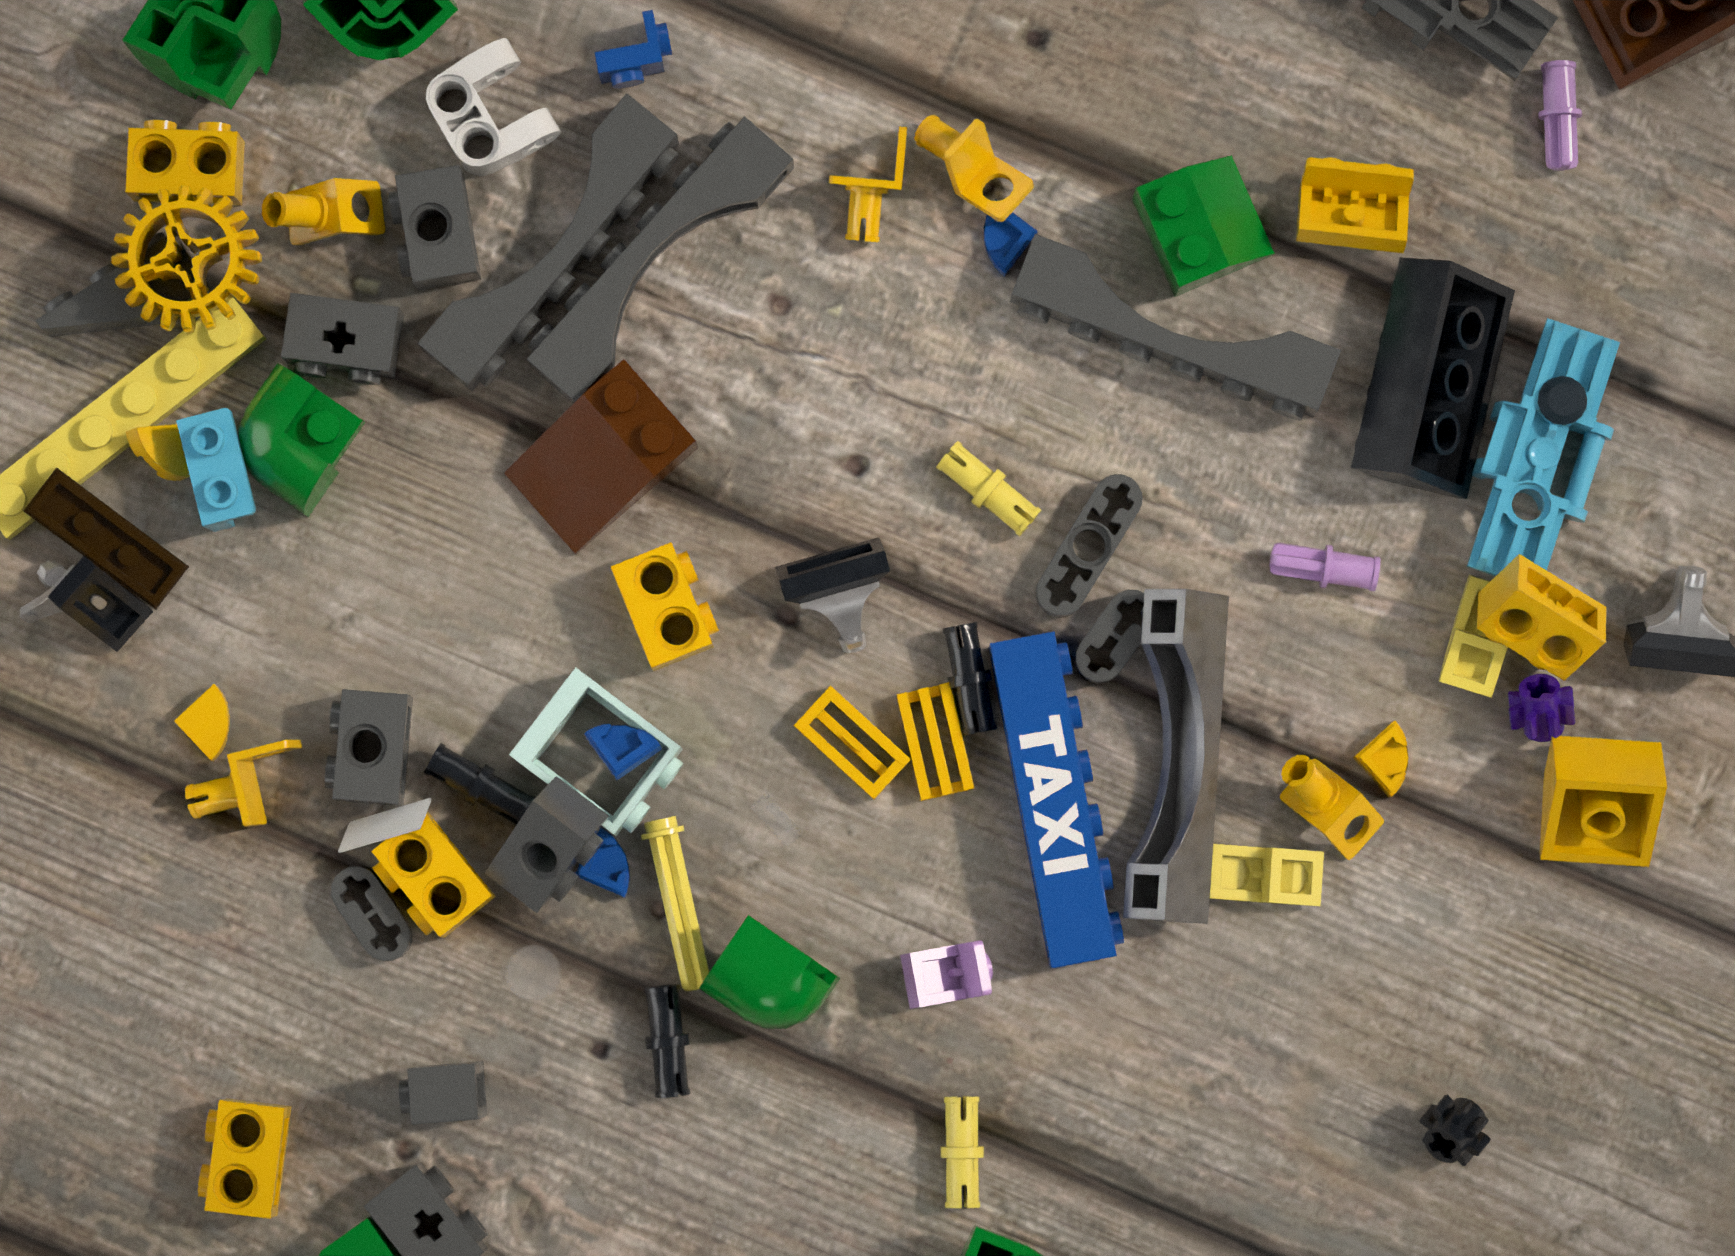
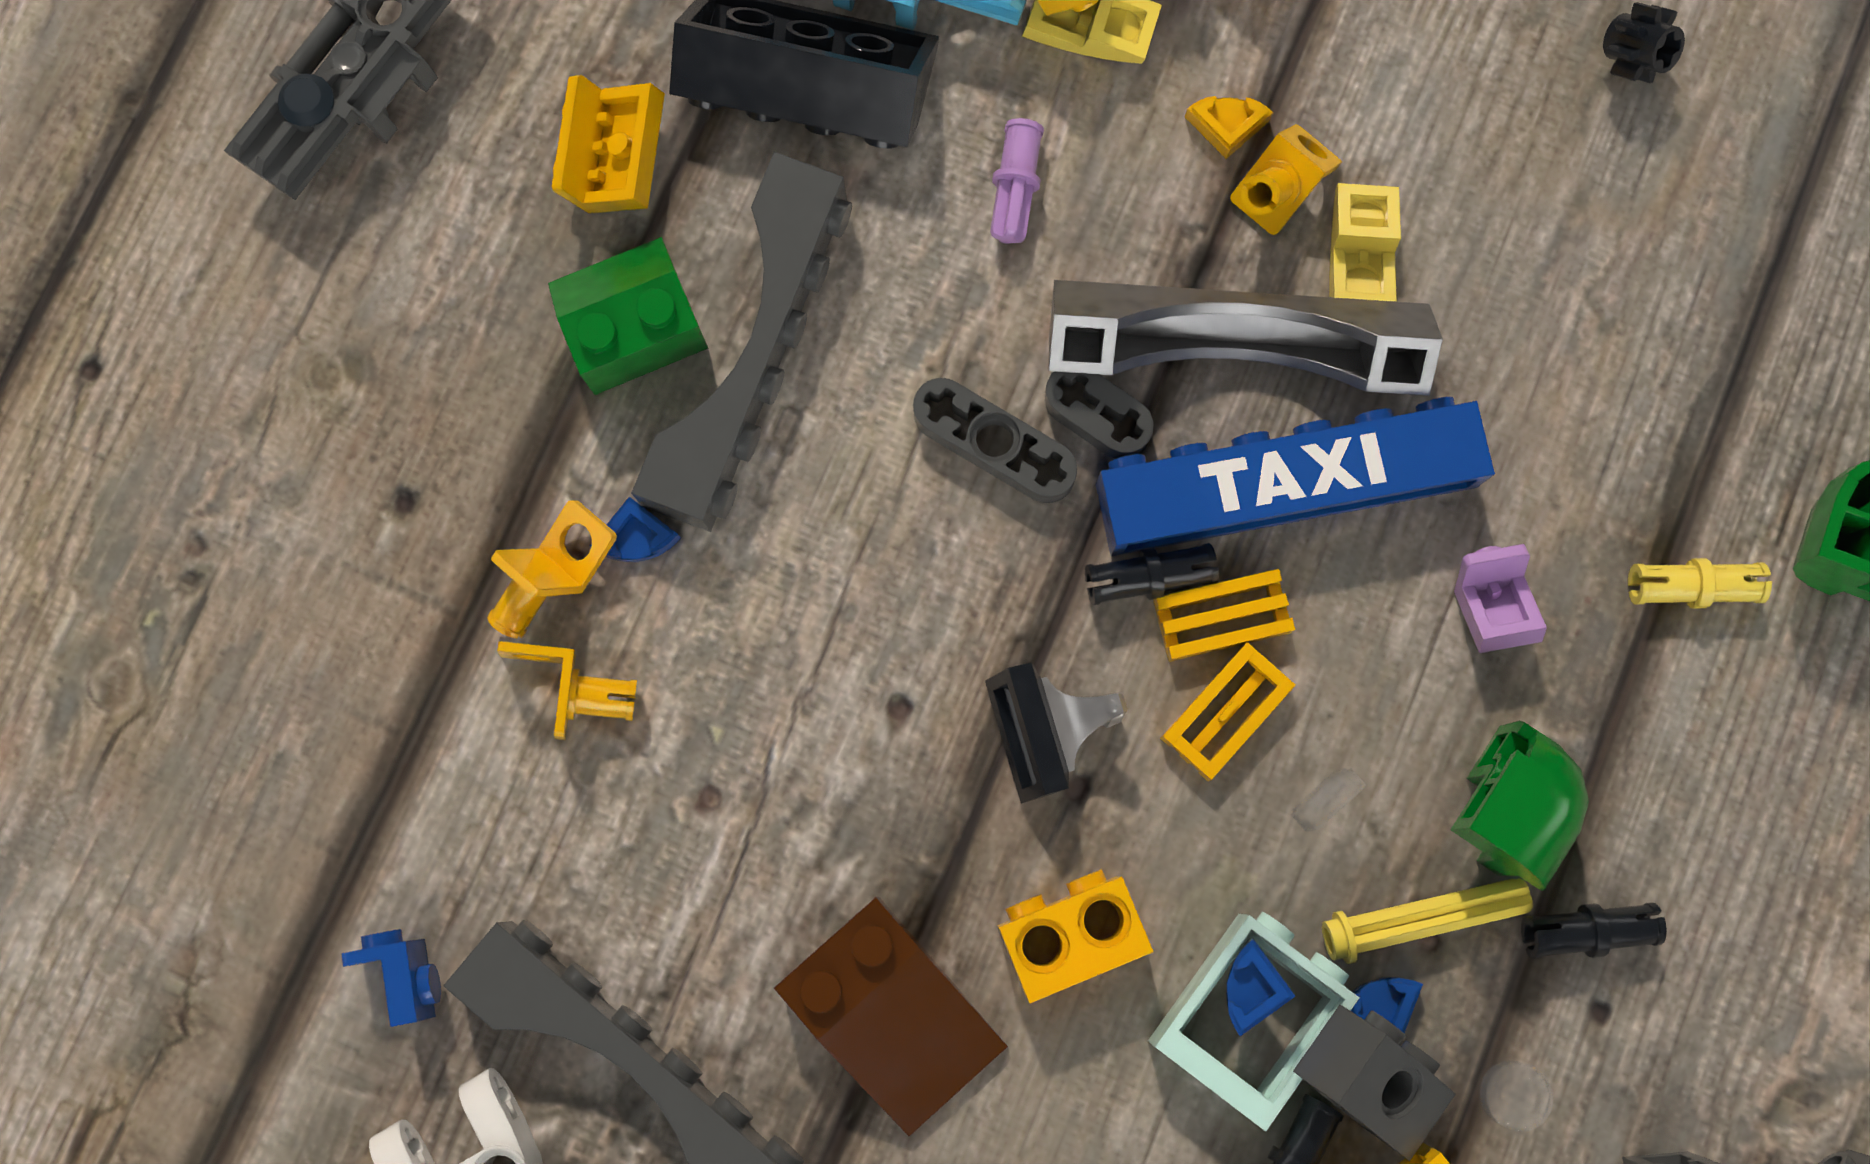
camera: 85 degrees left, 5 degrees down
dark grey arch [527,116,794,404] -> none
light yellow pin [936,441,1042,537] -> none

